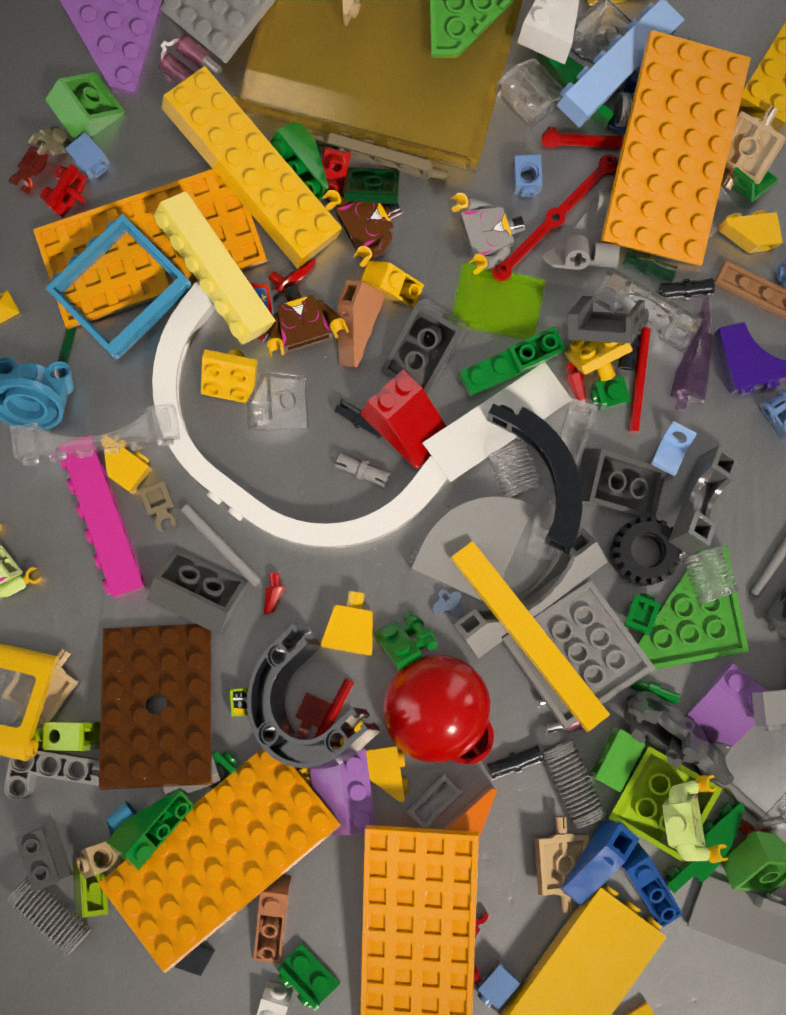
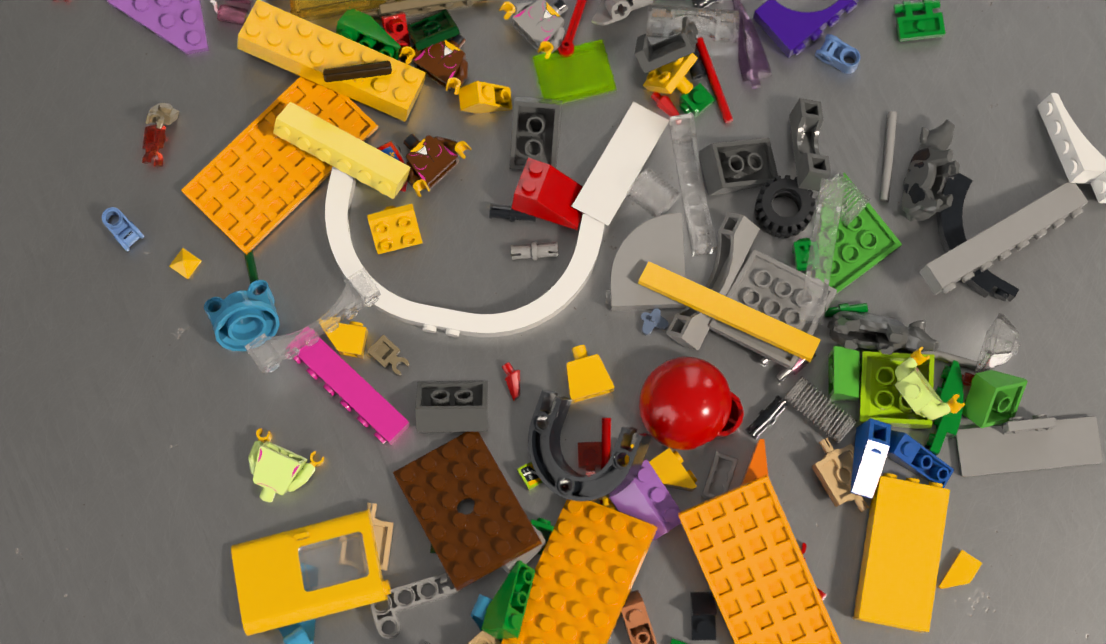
camera: 25 degrees left, 5 degrees down
lime torso [34,721,100,751] -> none
red hips [40,164,88,218] -> none
bright green slope [45,71,125,140] -> none
dark azure window [45,214,192,361] -> none
medium blue brick [65,132,110,180] -> none
light grey bar [181,504,262,587] -> none
clear slope [247,371,309,431] -> none
red bar [268,259,316,291] -> none
nougat slope [337,280,385,368] -> none
green plate [373,611,438,671] -> none
green slope [458,326,567,397] -> none
medium blue brick [476,960,520,1009] -> none
black arch [487,403,583,555] -> none
light blue bracket [651,421,697,476] -> none
medium lavender slope [685,663,767,747] -> none
none -> dark brown axle [323,61,392,82]
none -> black slope [690,592,717,641]
none -> clear arch [799,178,846,325]

